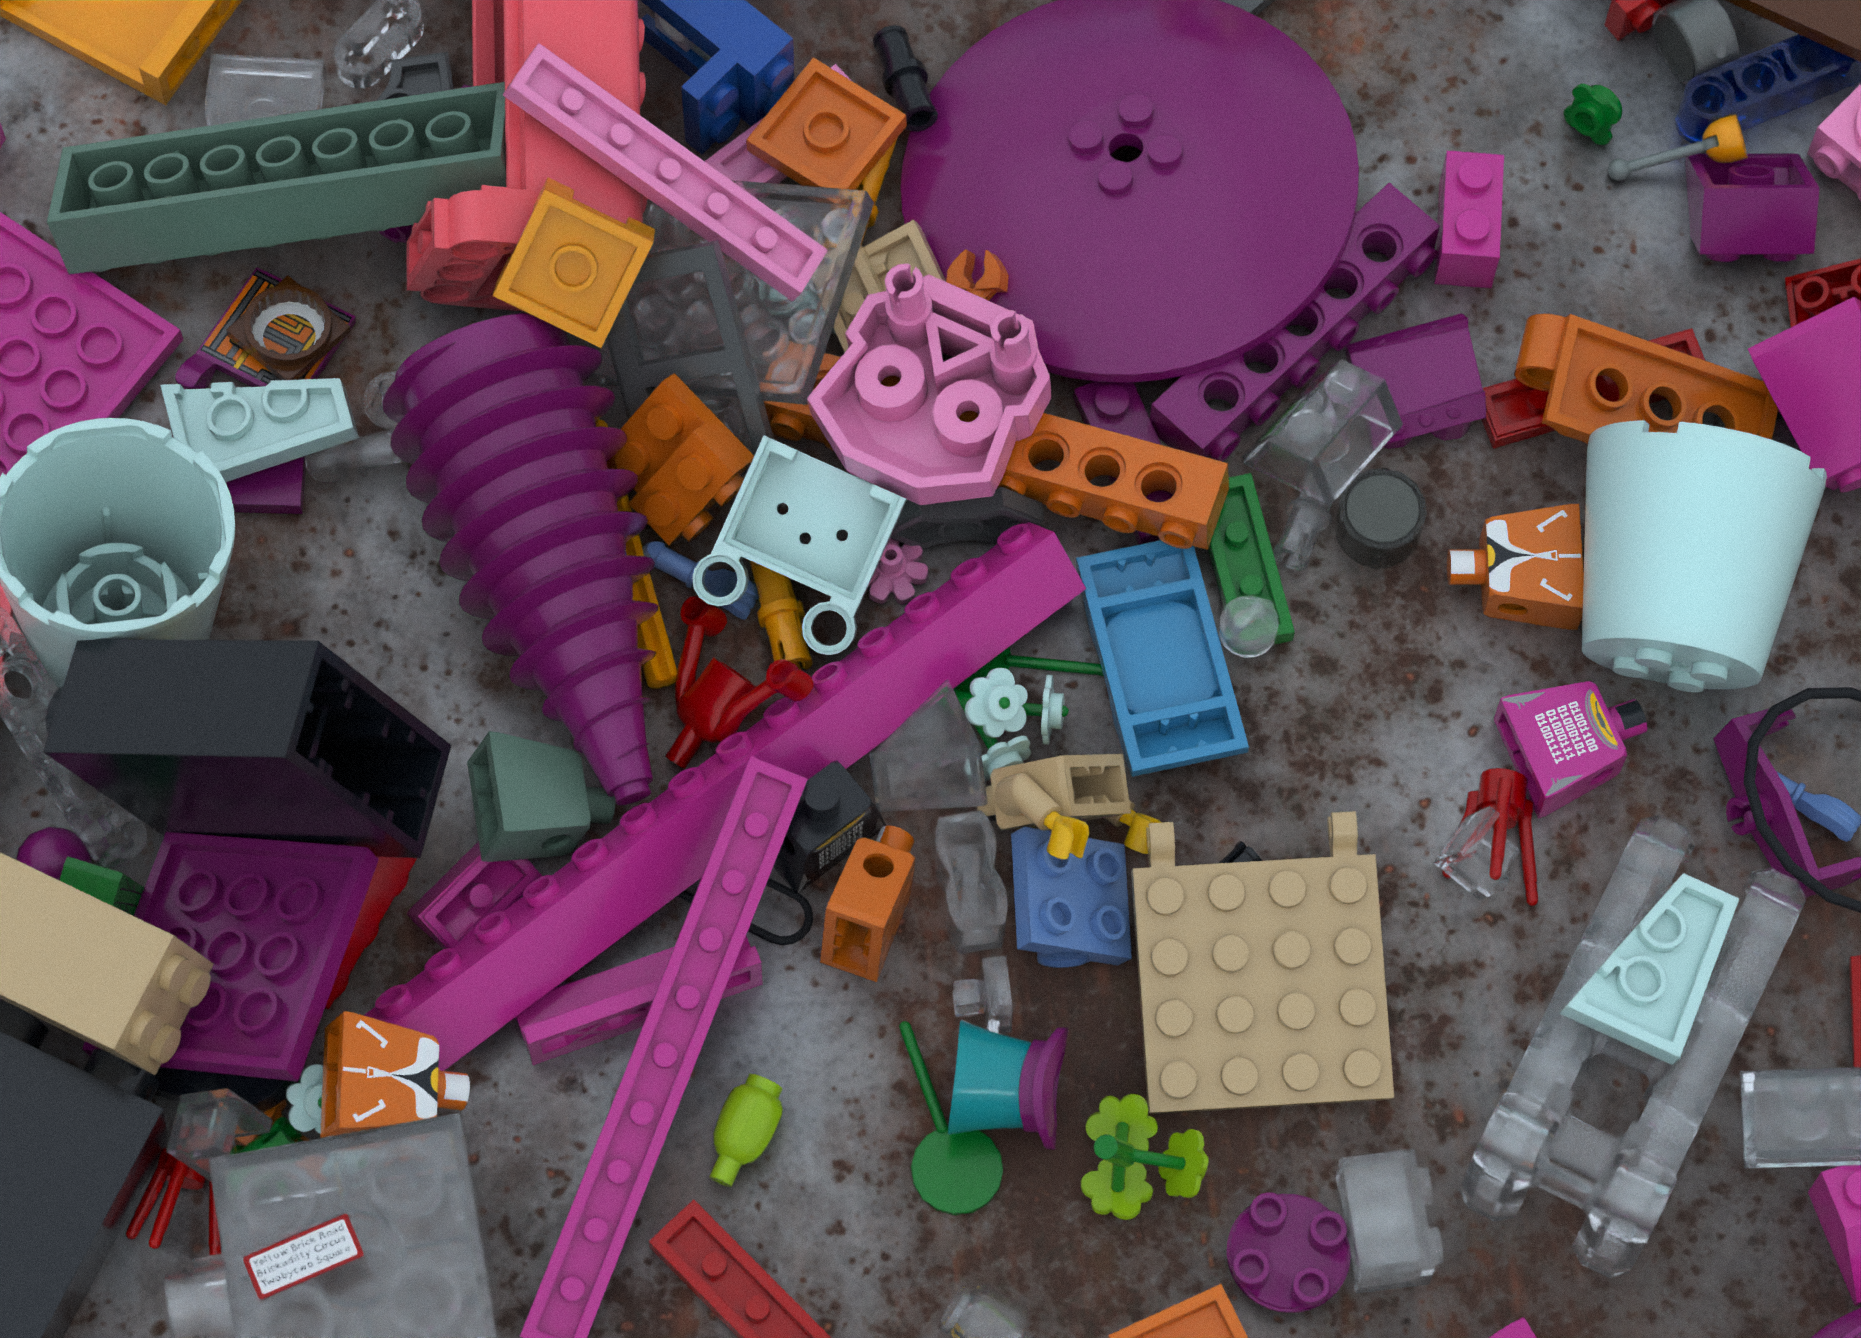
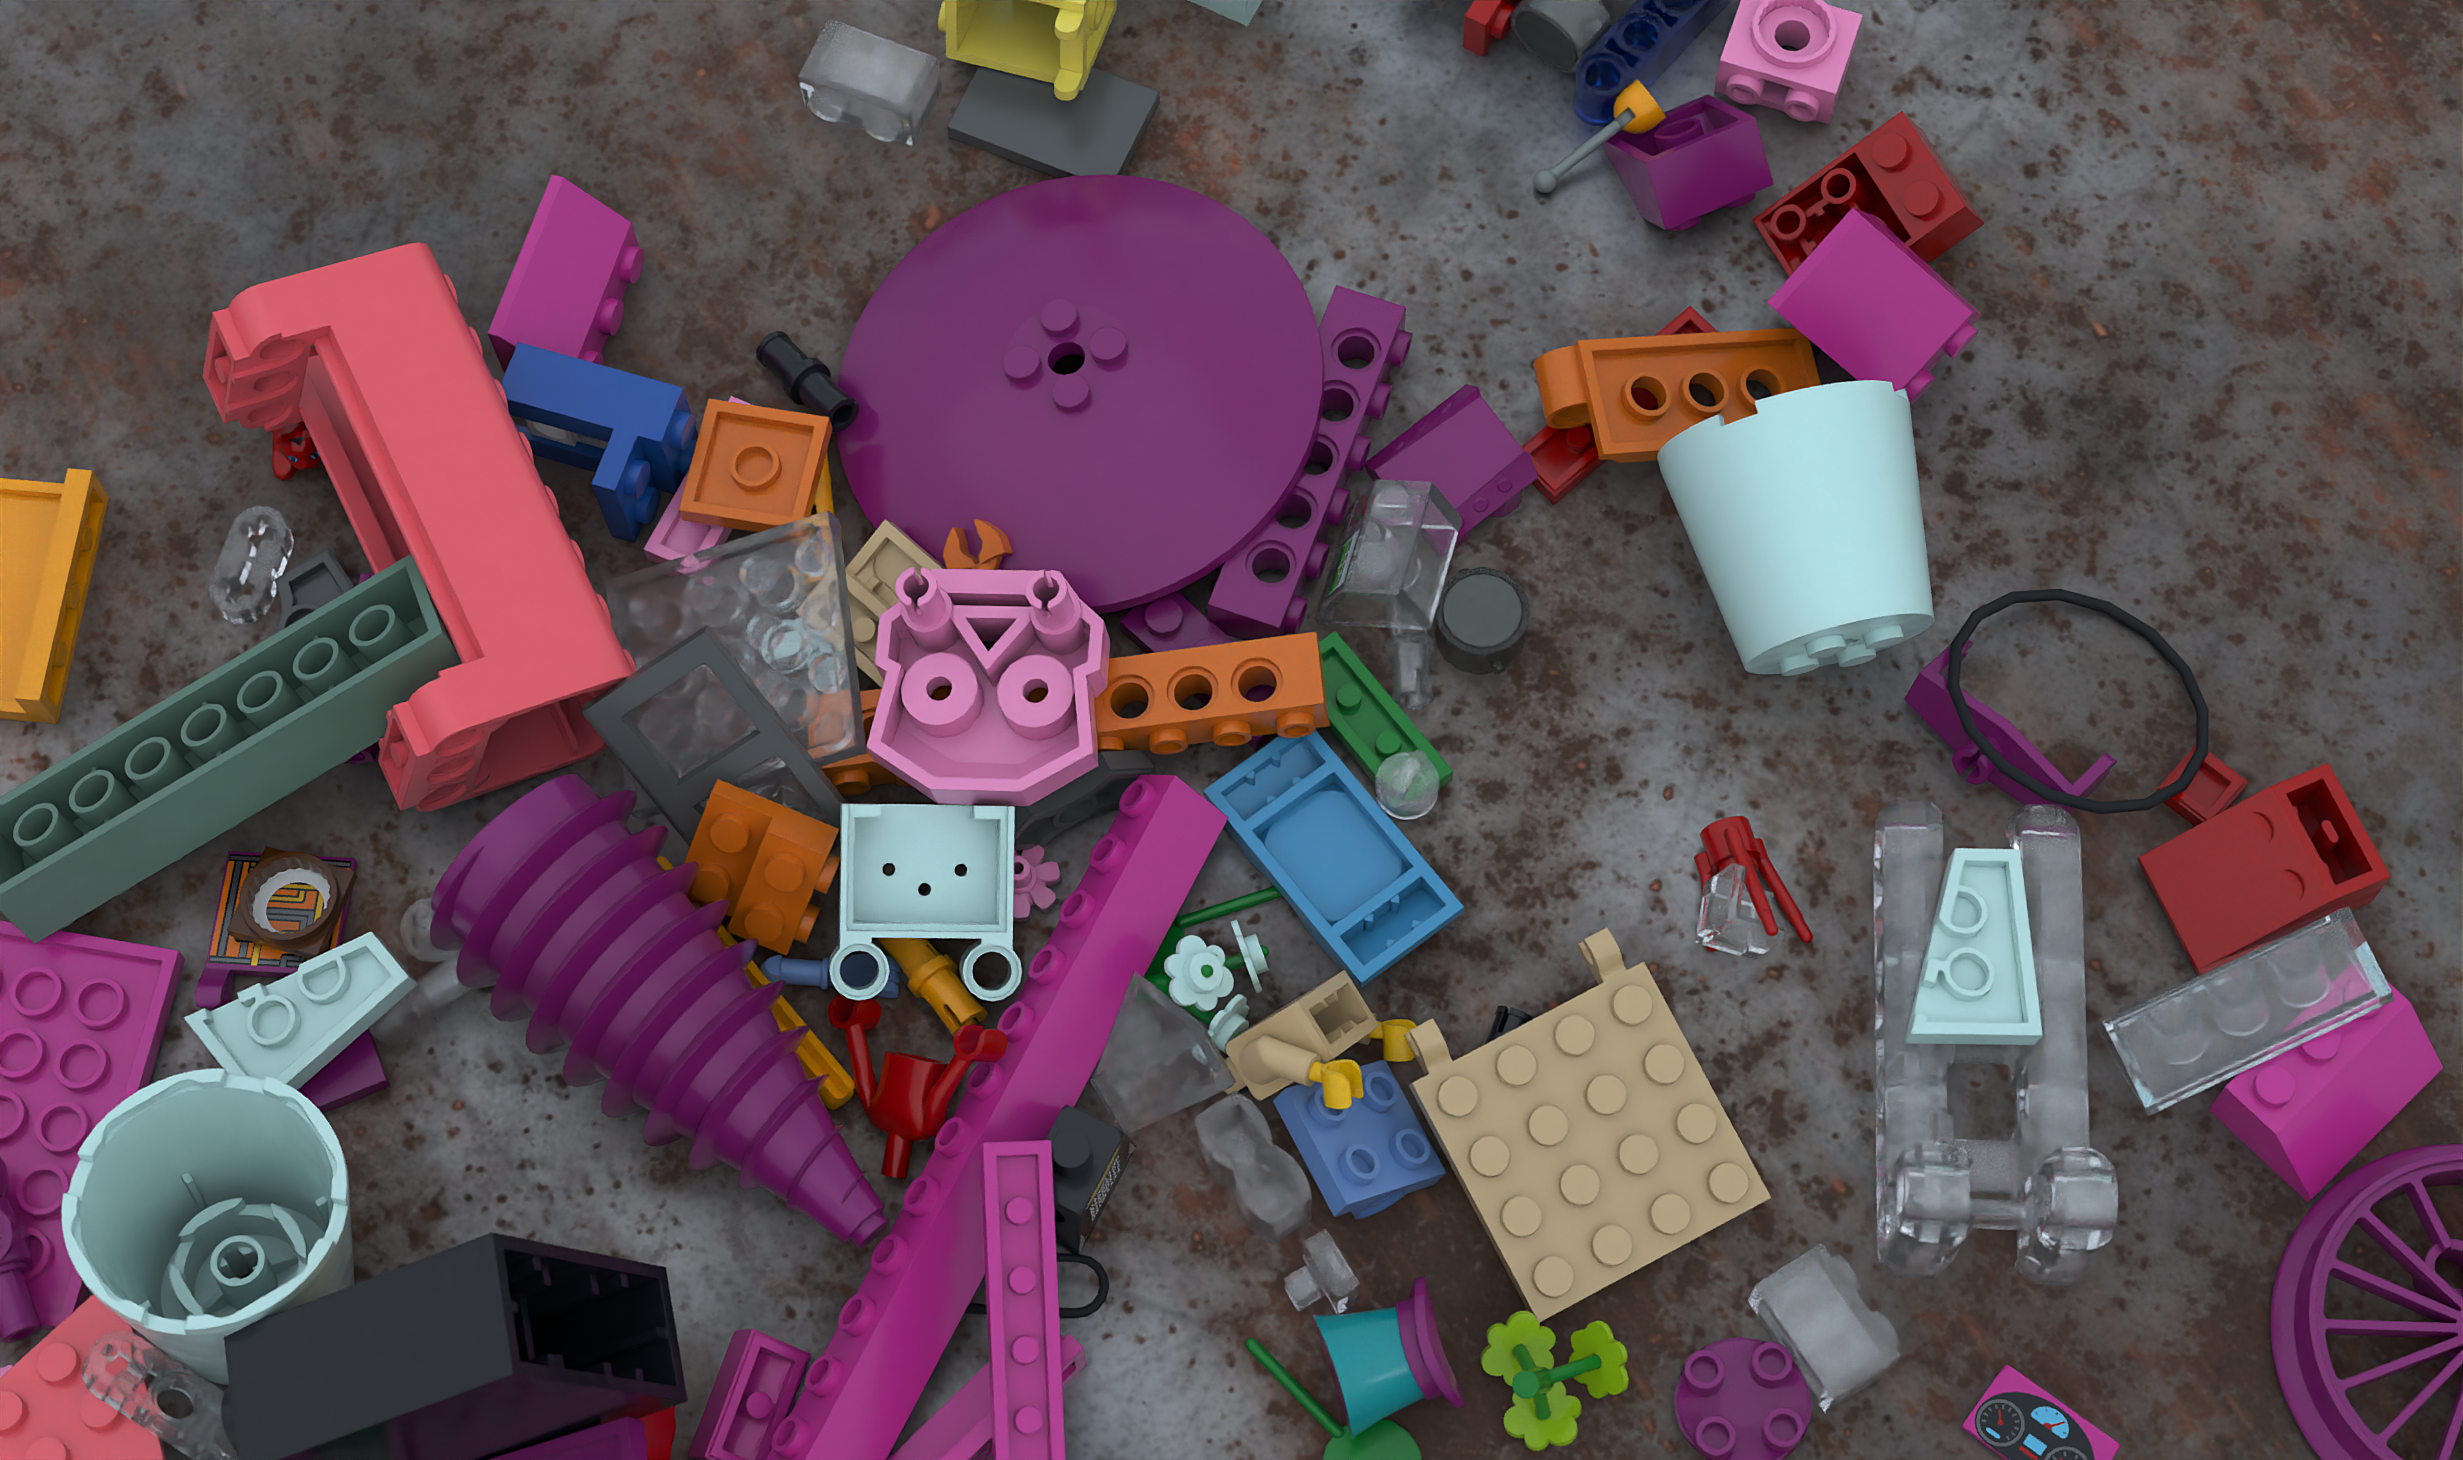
camera: 20 degrees left, 0 degrees up
clear tile [204,53,326,126] -> none
sand green torso [467,731,615,862] -> none
light orange panel [493,177,655,348] -> none
bright pink plate [503,43,828,302] -> none
orange torso [820,826,916,982] -> none
dark pink brick [1434,150,1504,288] -> none
orange torso [1447,504,1584,630] -> none
dark pink torso [1493,681,1647,819] -> none
green plate [1564,84,1622,145] -> none
medium blue piece [1776,771,1861,842] -> none

